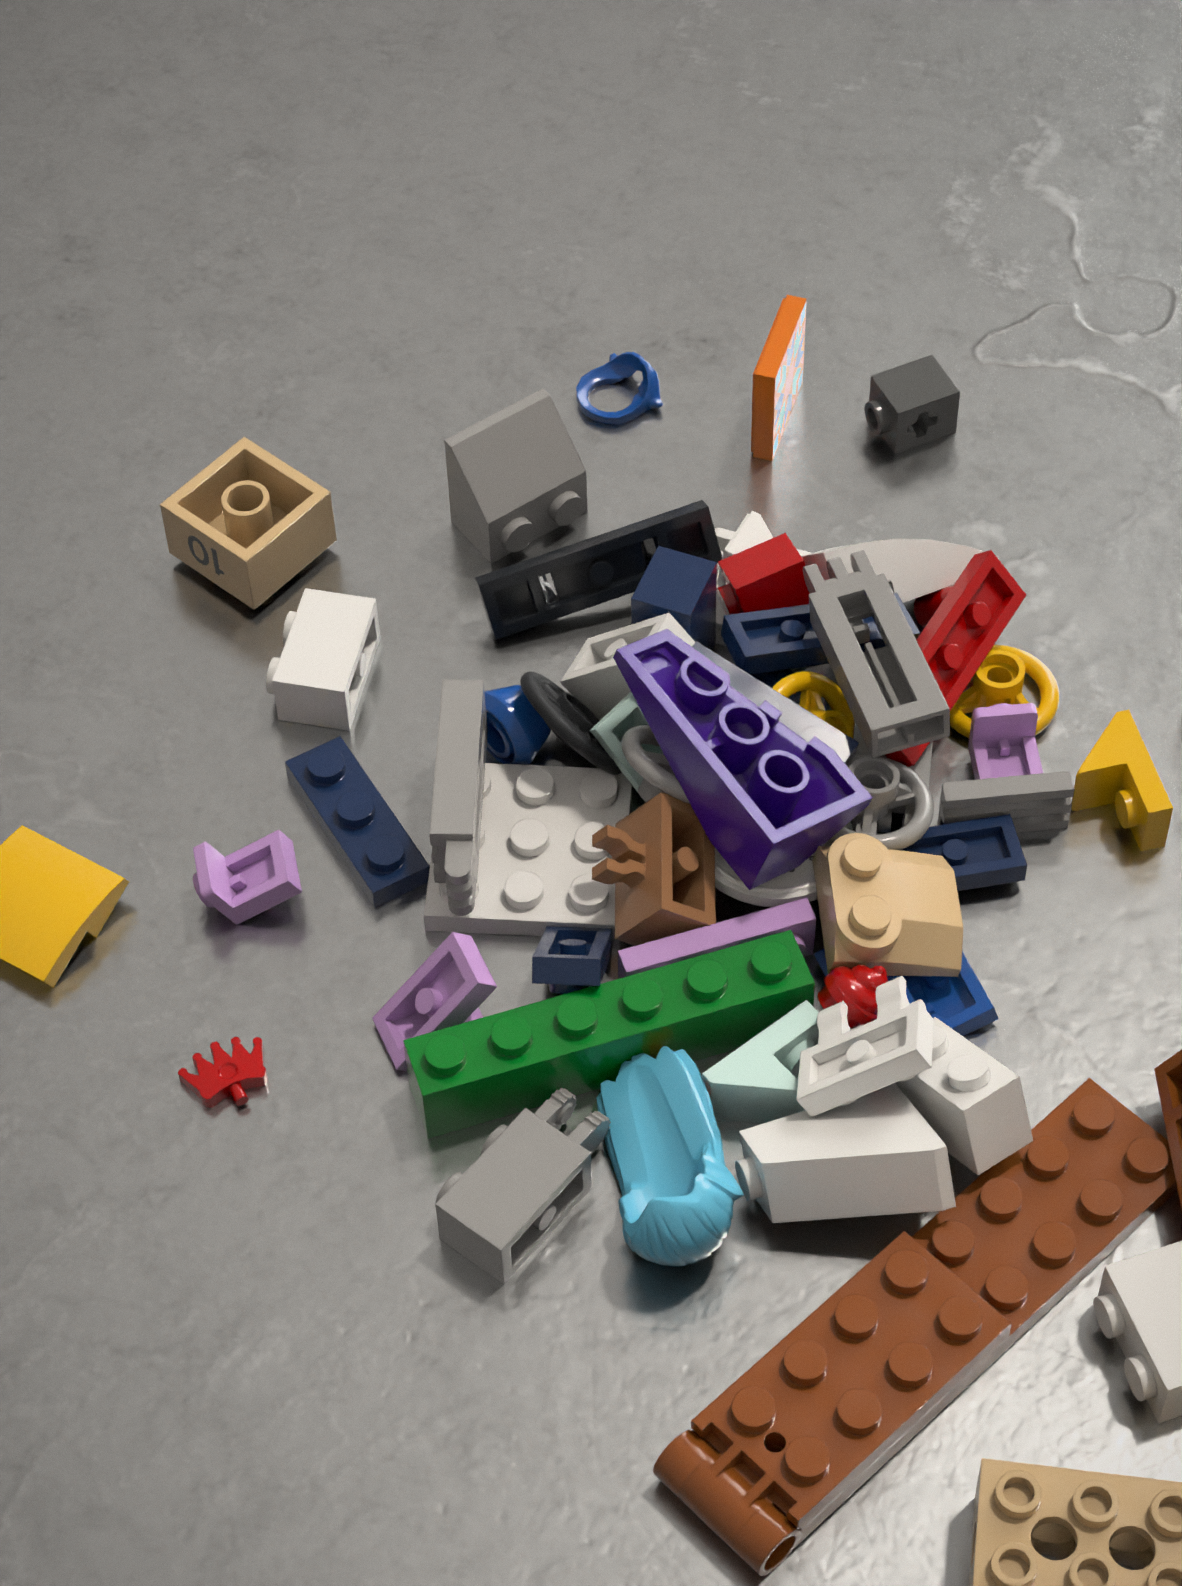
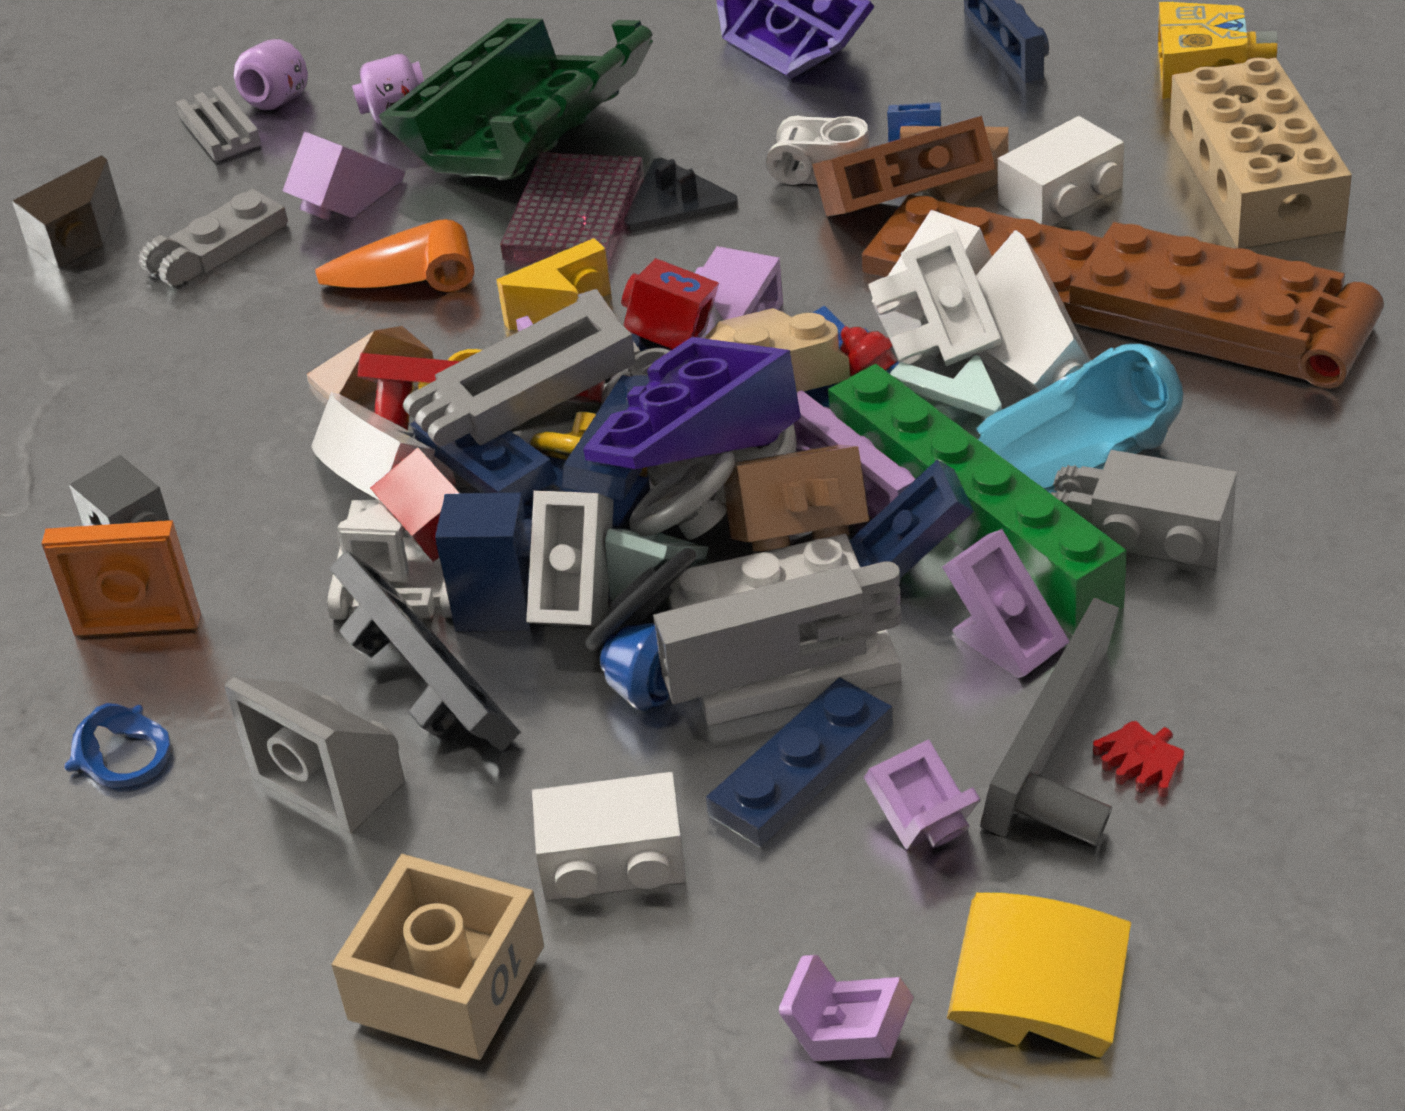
camera: 105 degrees left, 10 degrees down
none -> medium nougat slope [307,326,434,401]
none -> red brick [621,258,719,349]
none -> lavender slope [695,246,783,334]
none -> lavender bracket [779,955,914,1061]
none -> dark grey piece [980,598,1119,846]

